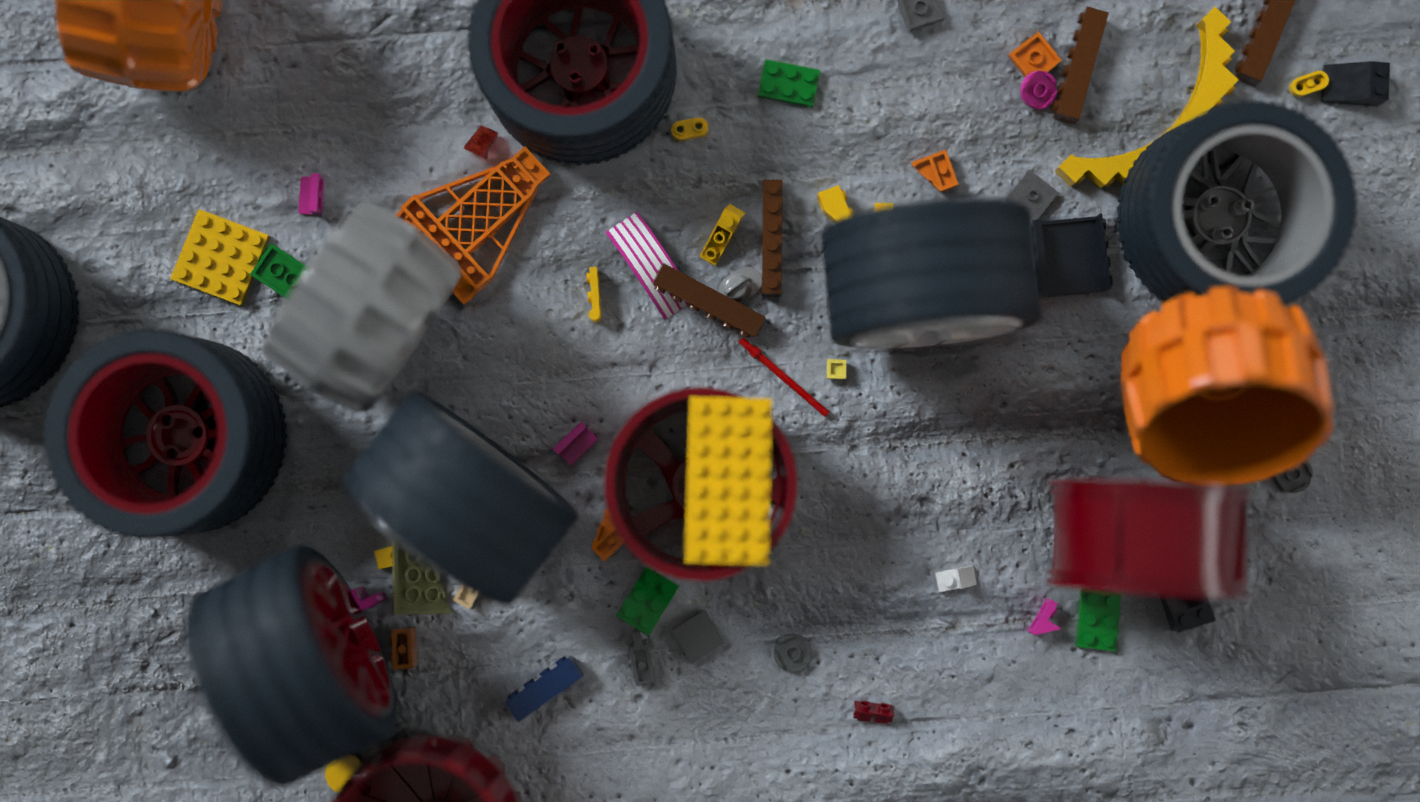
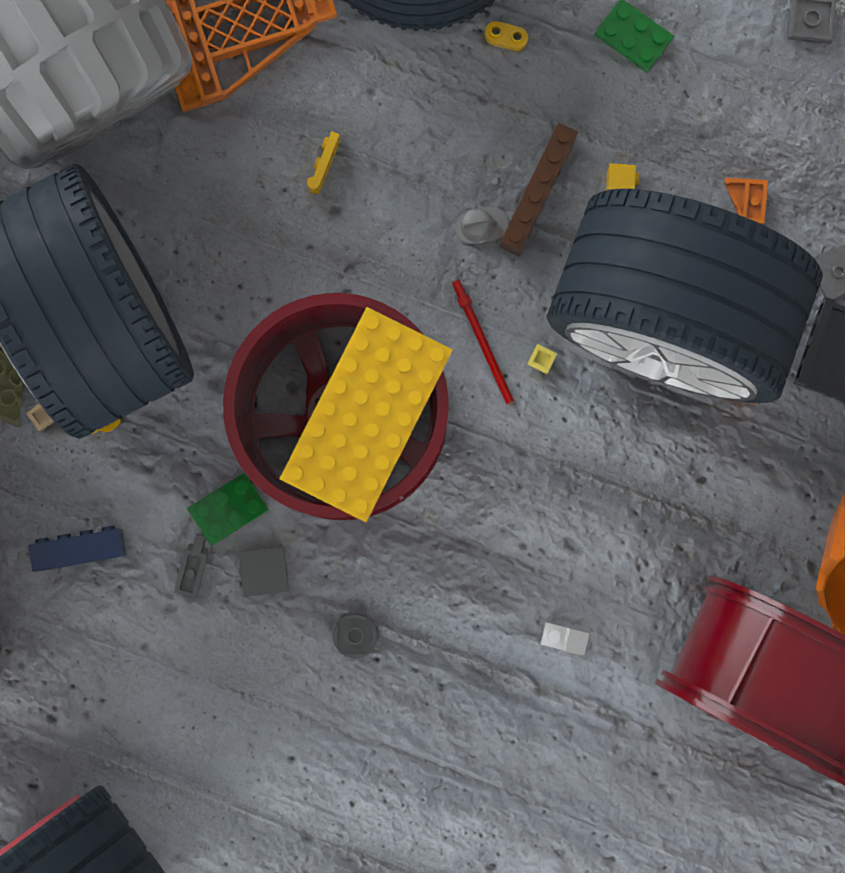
camera: 25 degrees right, 0 degrees up
dark pink panel [553,422,598,465] -> none
orange wing [591,509,624,562] -> none
sticker [606,212,690,320] -> none
reddish brown brick [652,263,765,338] -> none
yellow slope [699,204,746,266] -> none
dark red hinge [853,700,895,724] -> none
dark pink slope [1027,598,1061,635] -> none
green plate [1075,588,1121,651] -> none
black slope [1159,594,1216,633] -> none

